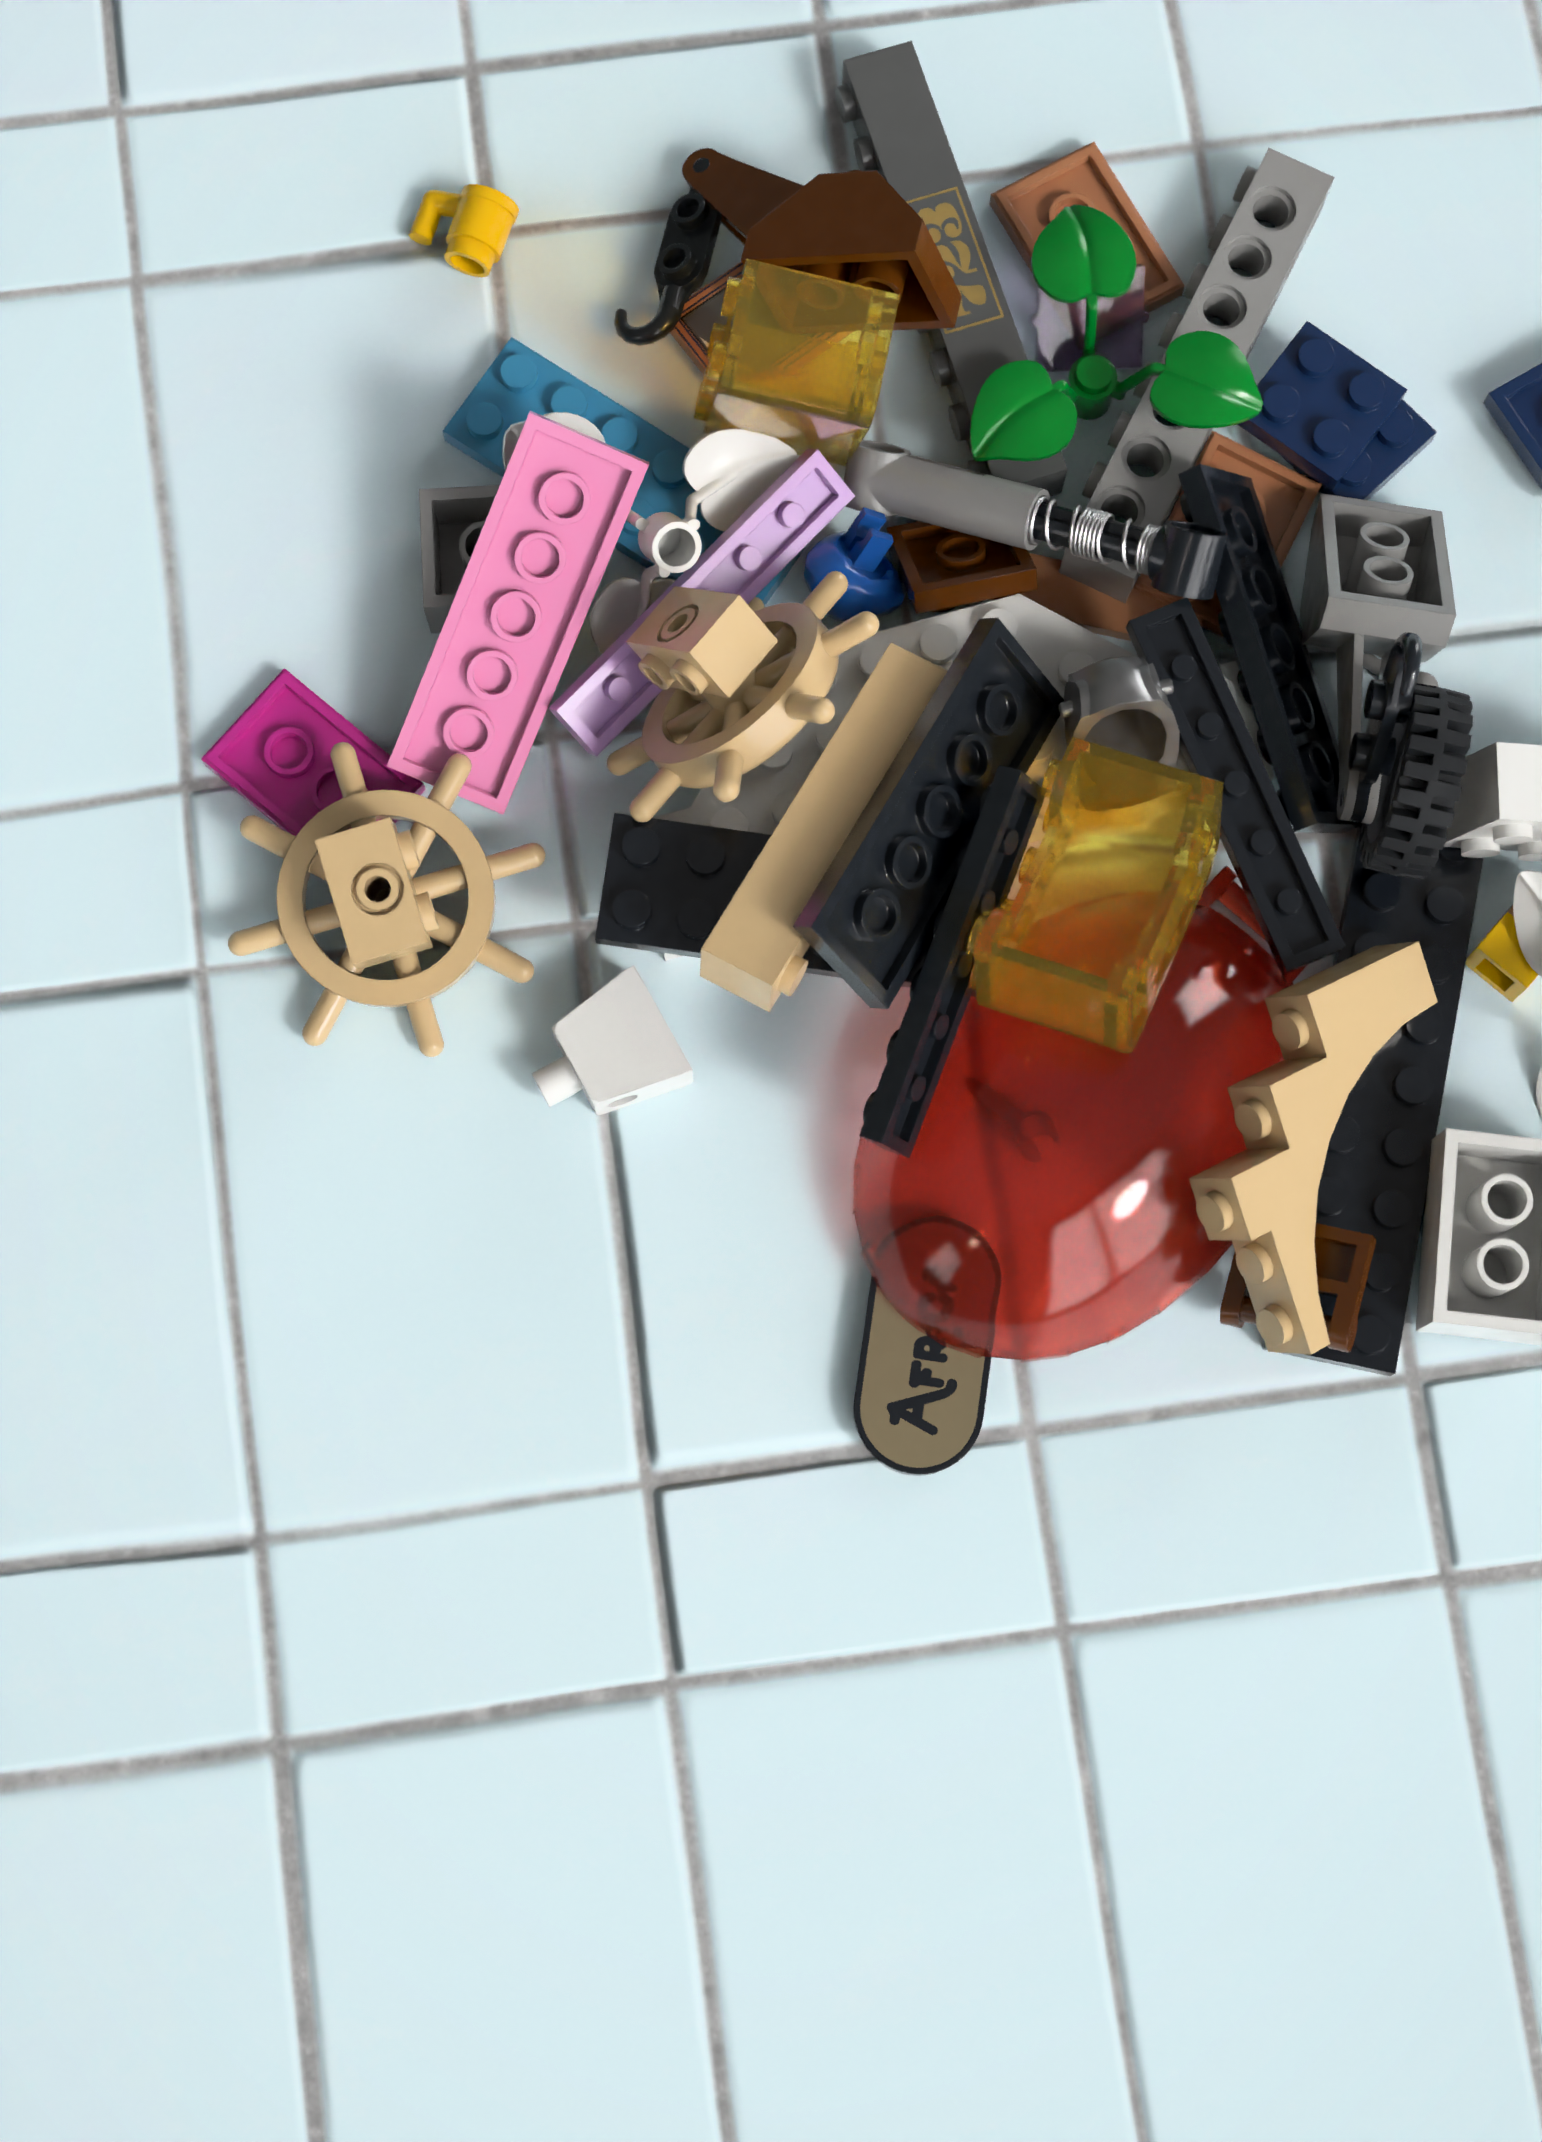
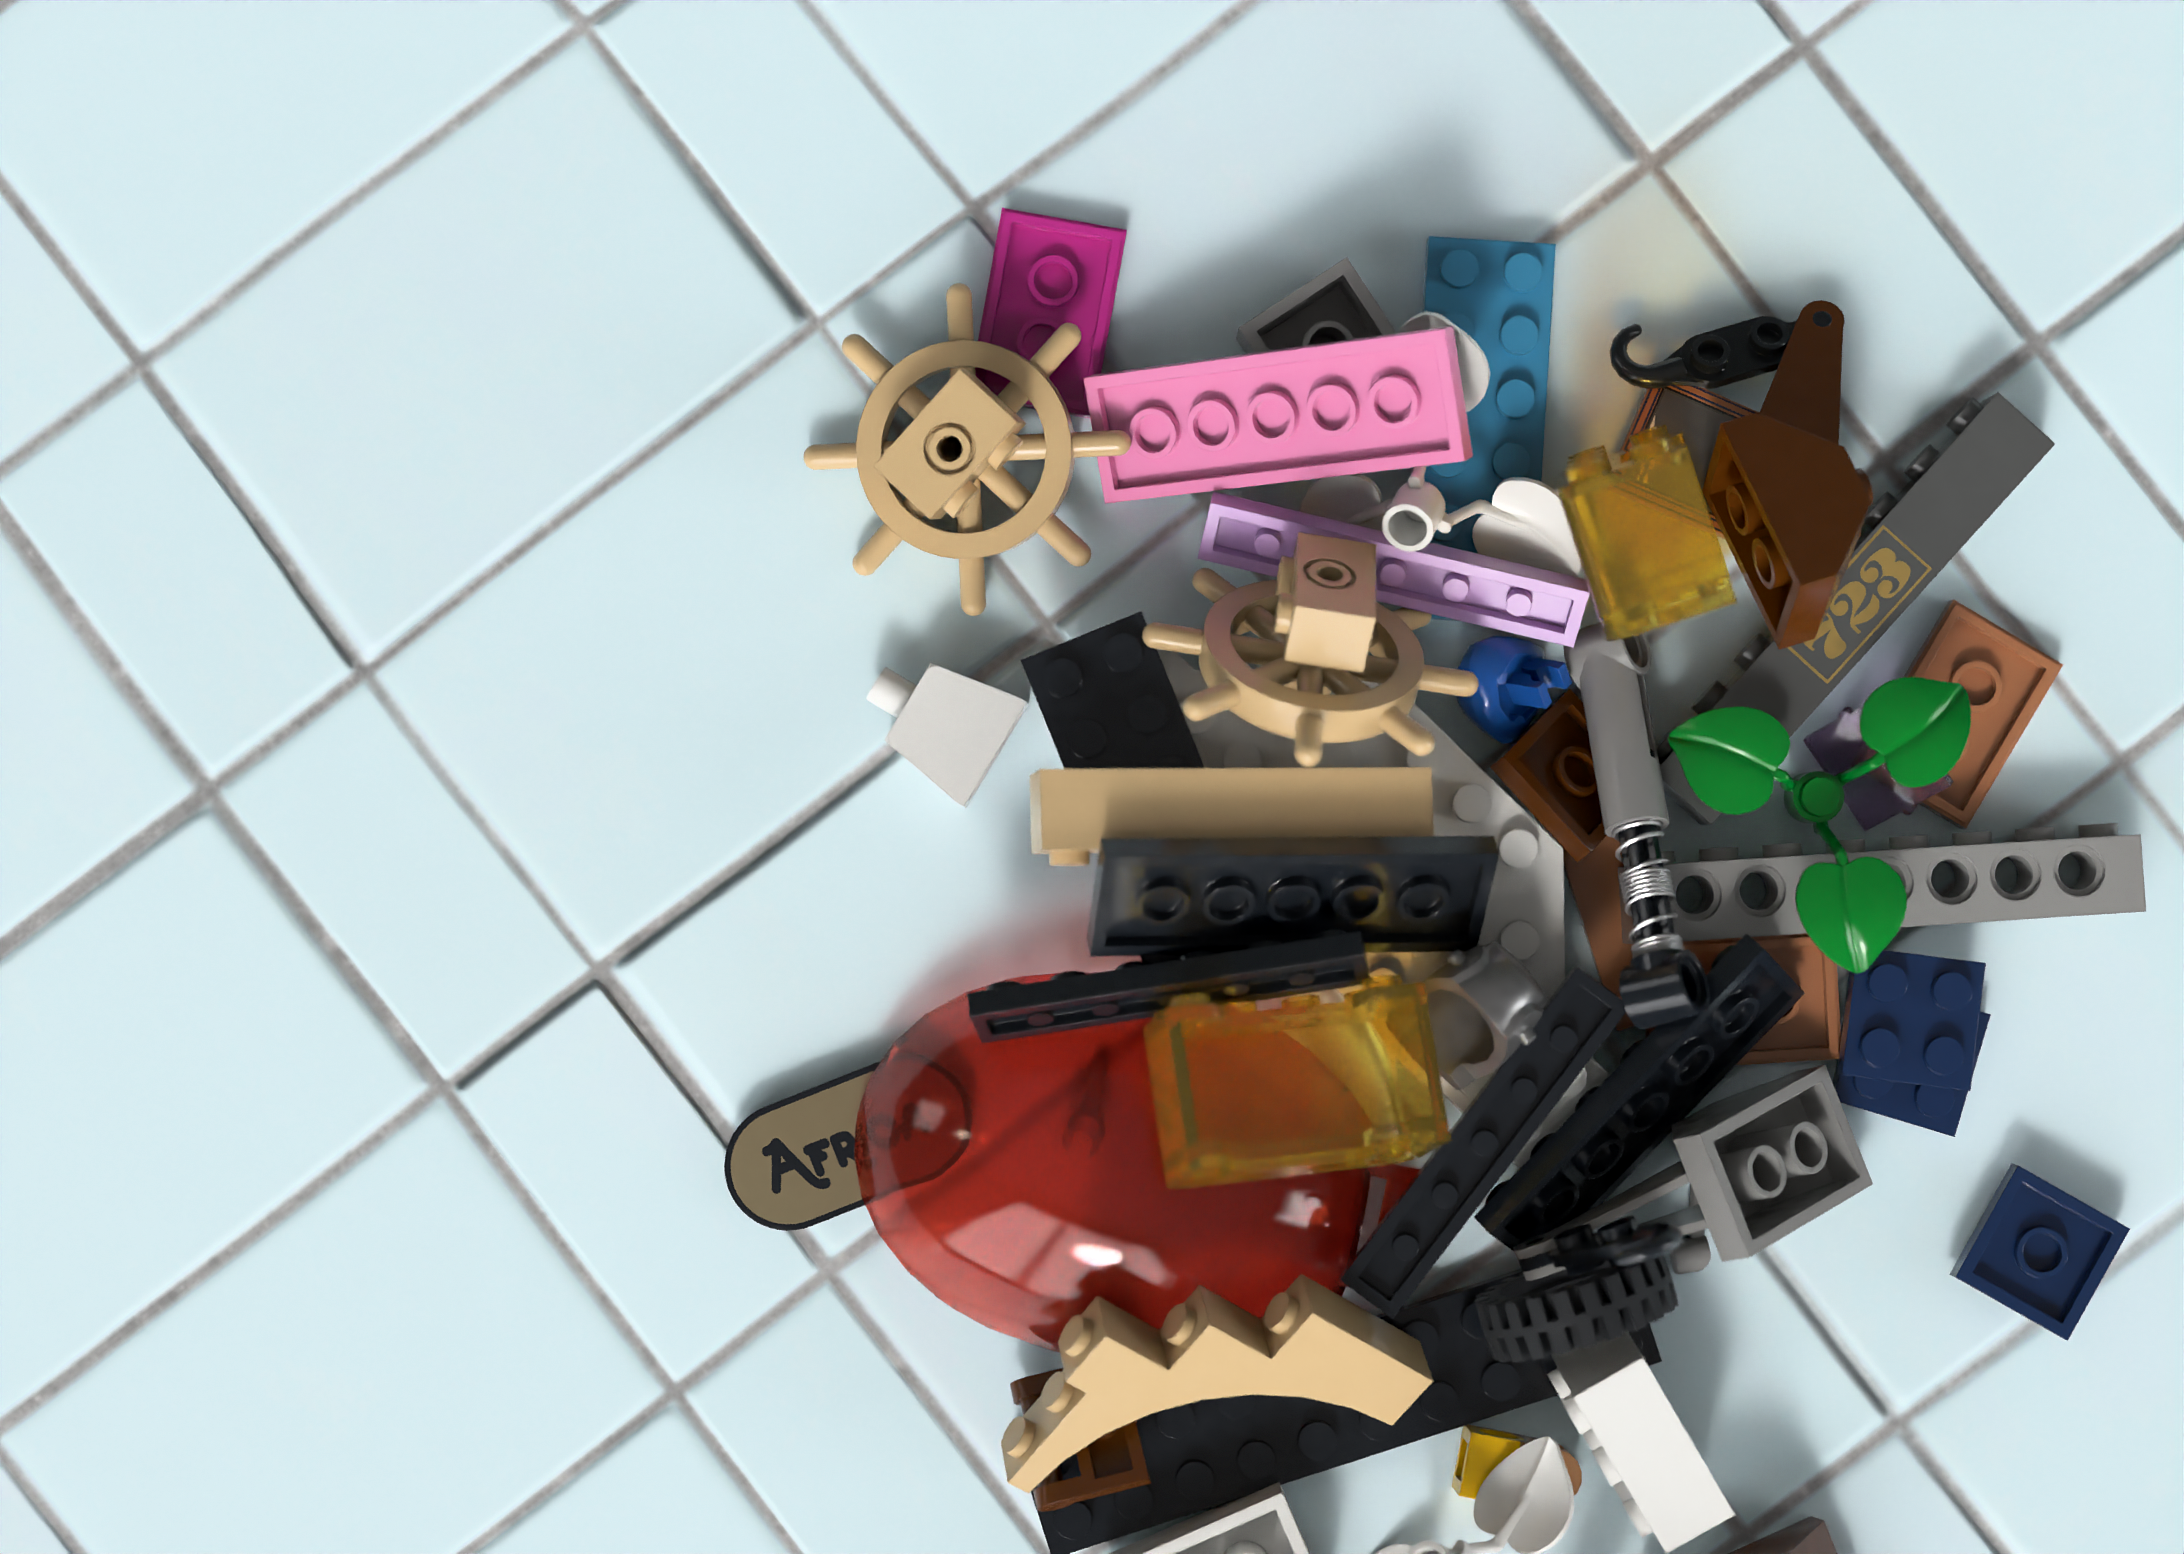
camera: 65 degrees right, 10 degrees up
yellow piece [409,184,519,277] -> none

